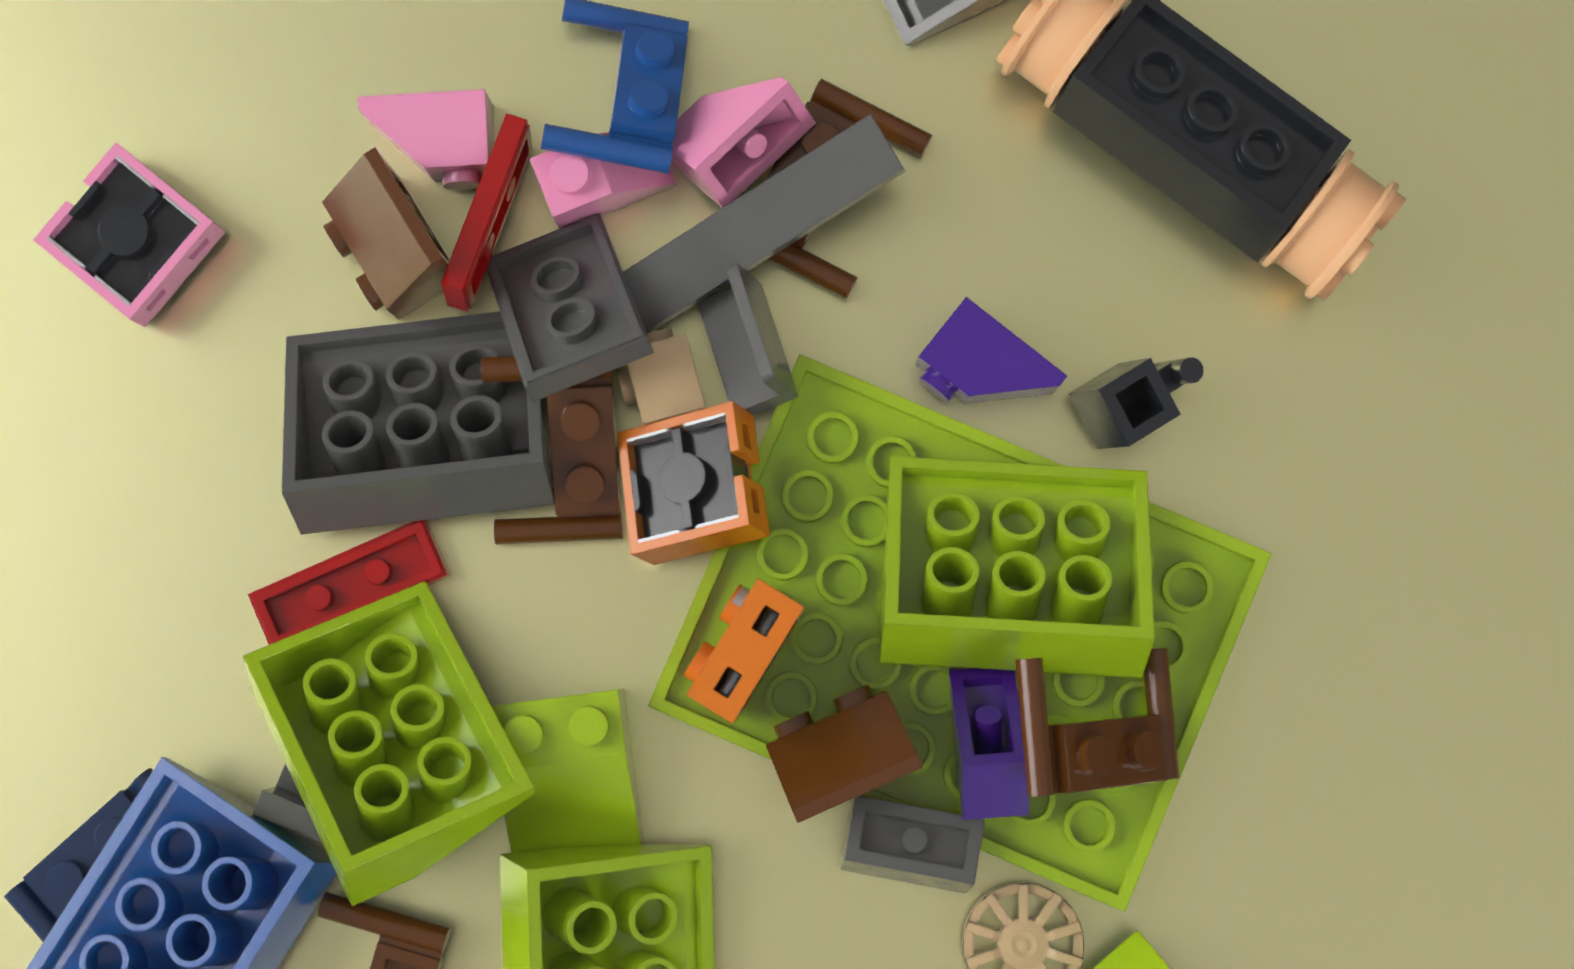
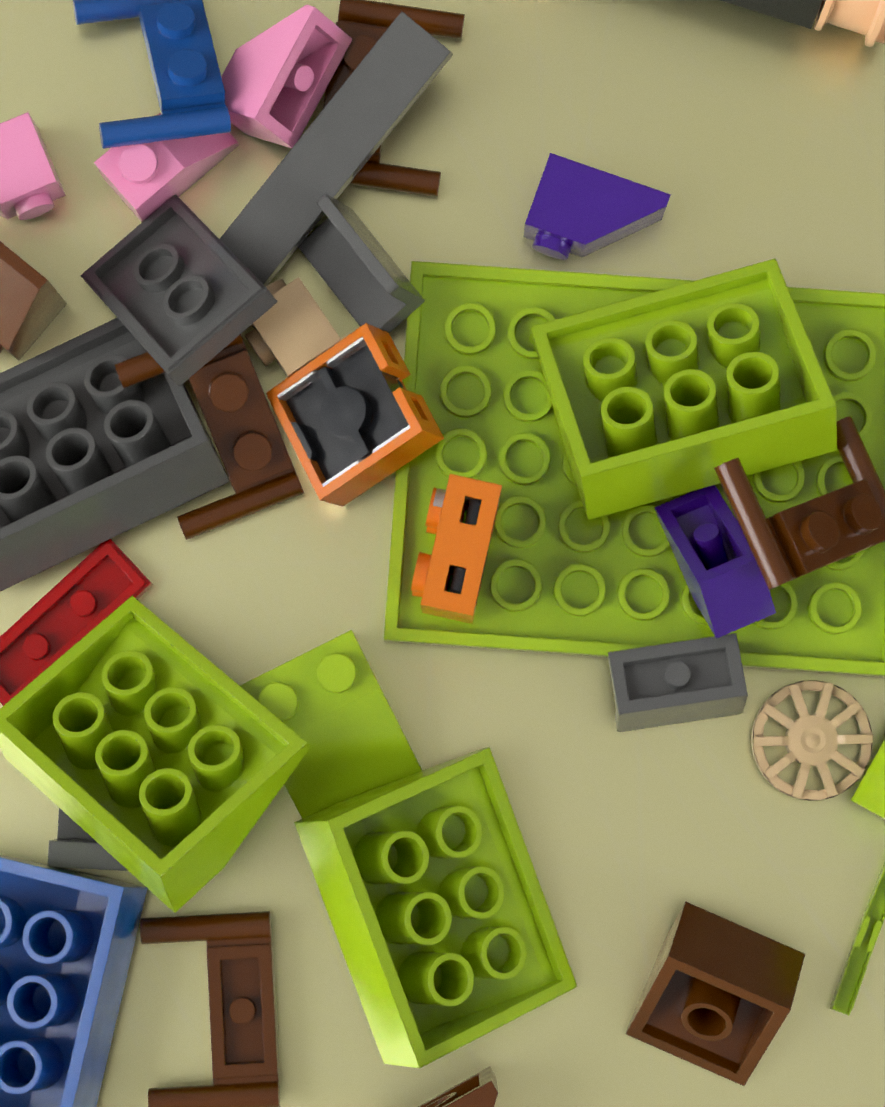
camera: 20 degrees left, 0 degrees up
red tile [441,113,533,312] -> none
reddish brown slope [766,684,923,823] -> none
black brick [1068,357,1204,449] -> none

